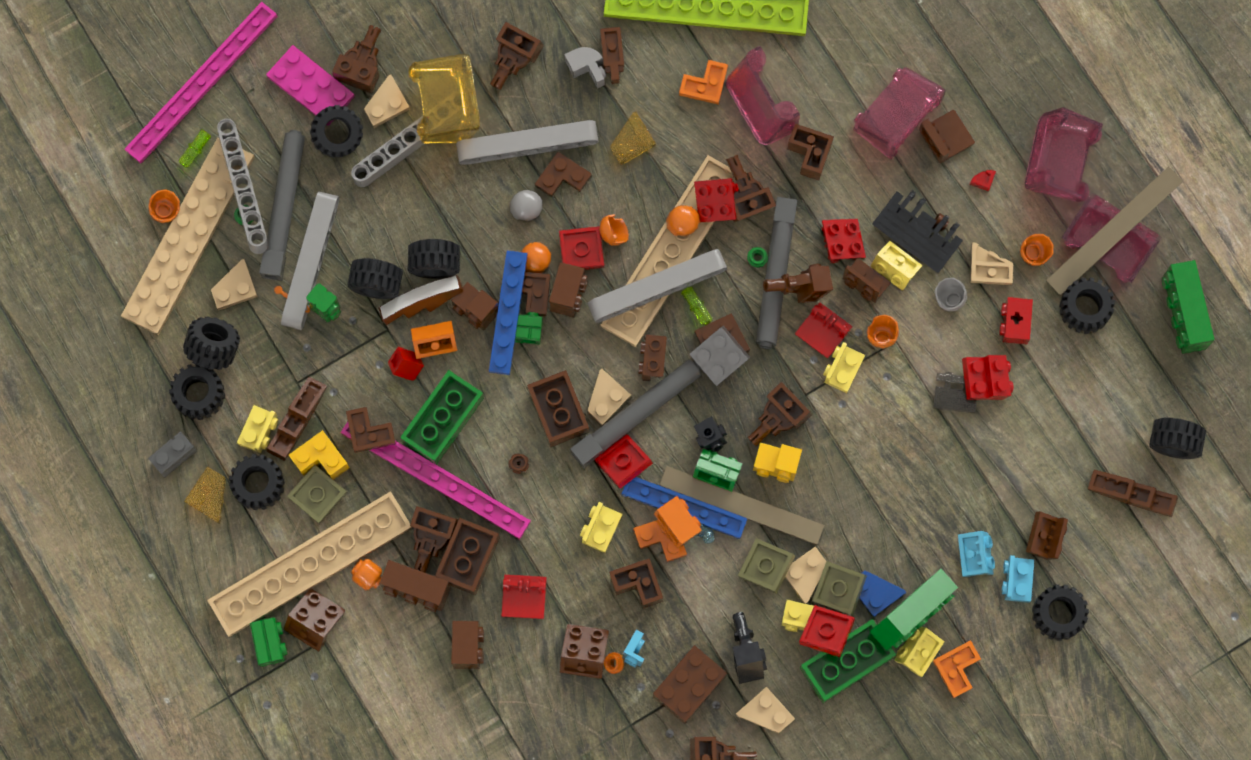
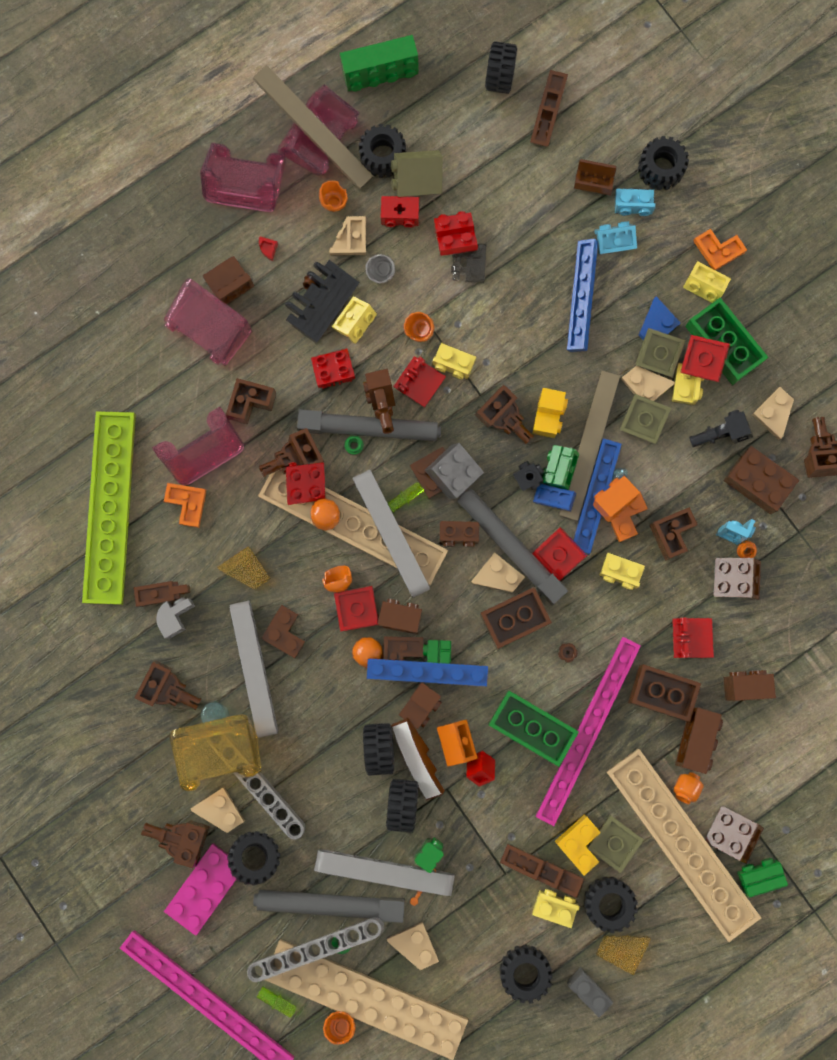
camera: 90 degrees left, 5 degrees up
black tyre [183,317,240,370] -> none
reddish brown plate [346,407,396,453] -> none
reddish brown brick [410,506,459,573] -> none
light grey hair [510,190,543,221] -> none
reddish brown bracket [842,258,891,303] -> none
brick [869,569,958,651] -> none
none -> clear light blue head [201,702,229,729]
none -> olive brick [391,150,443,197]
none -> blue plate [533,484,576,512]
none -> plate [567,239,598,352]

